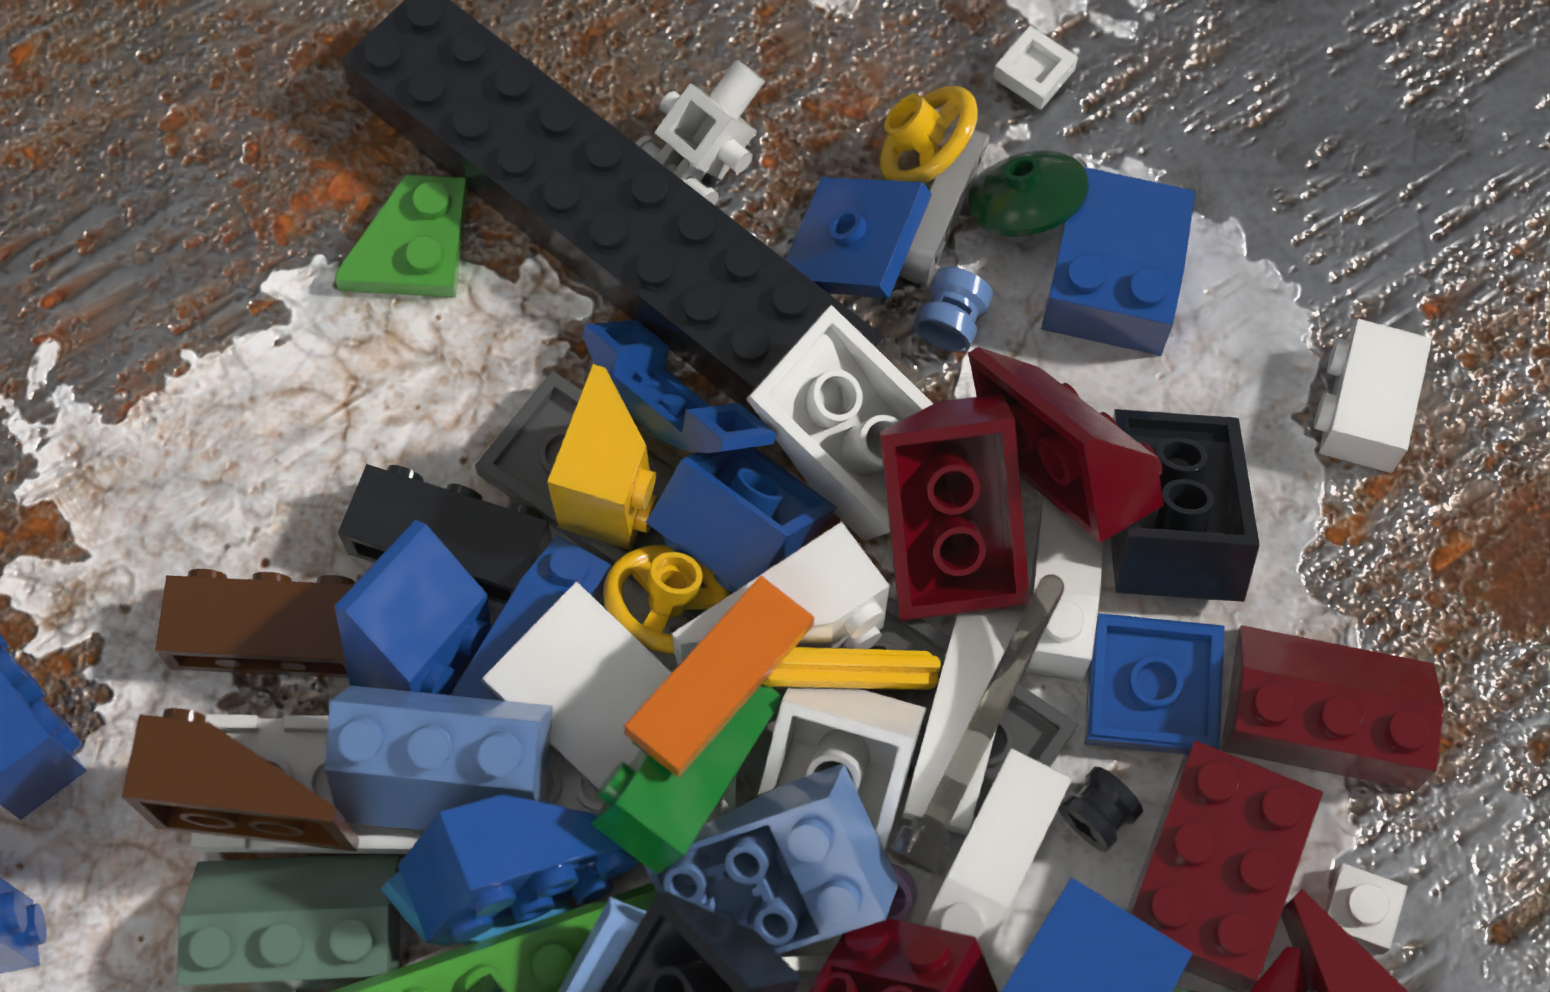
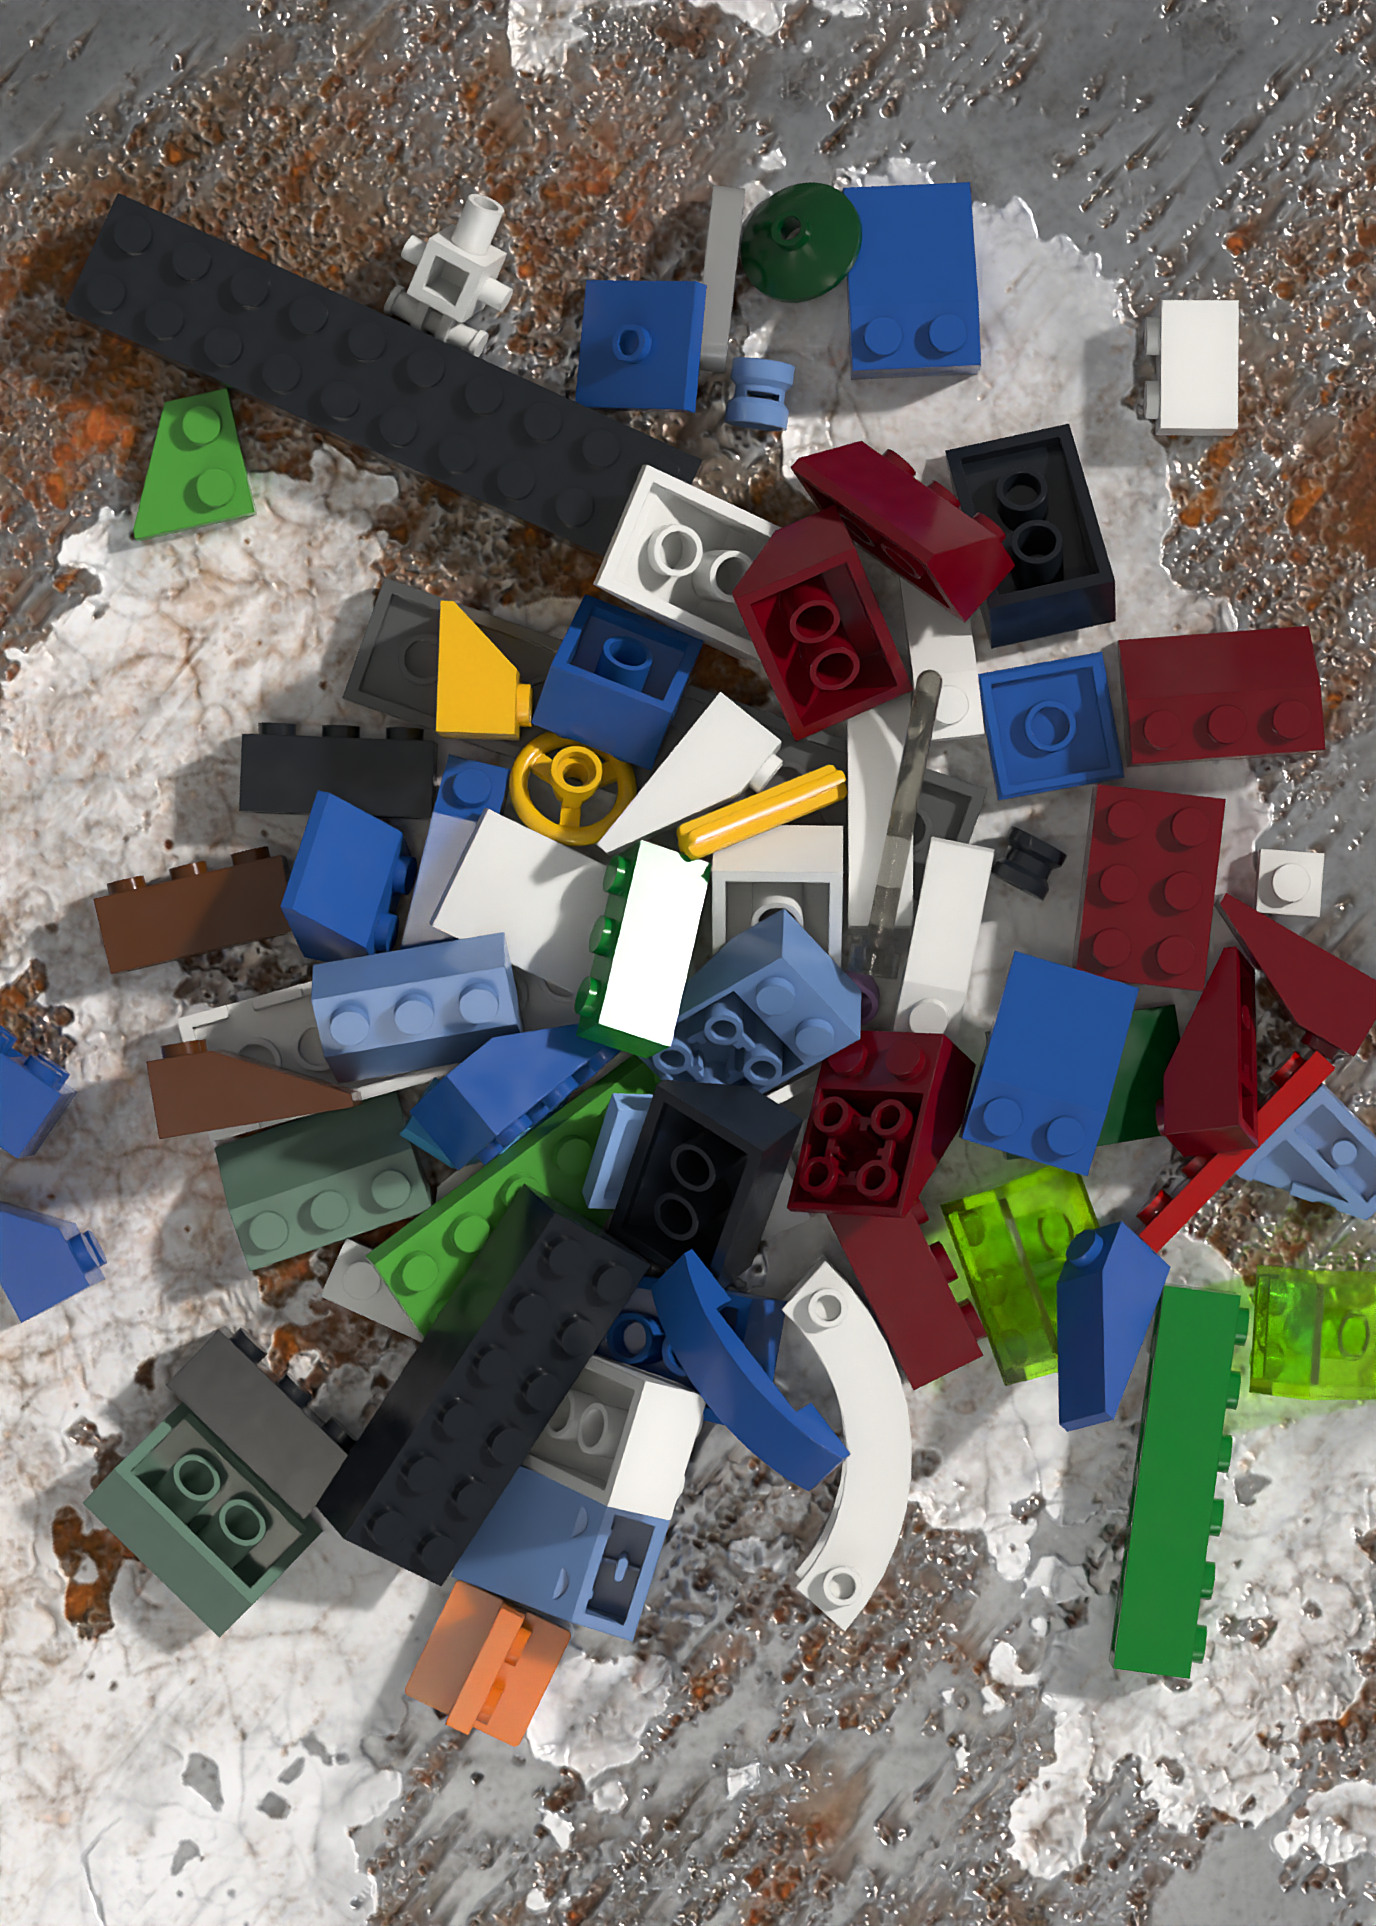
camera: 10 degrees left, 20 degrees up
blue slope [582,320,776,453] -> none
orange tile [624,576,815,778] -> none
yellow piece [880,86,978,184] -> none
white plate [993,25,1078,110] -> none

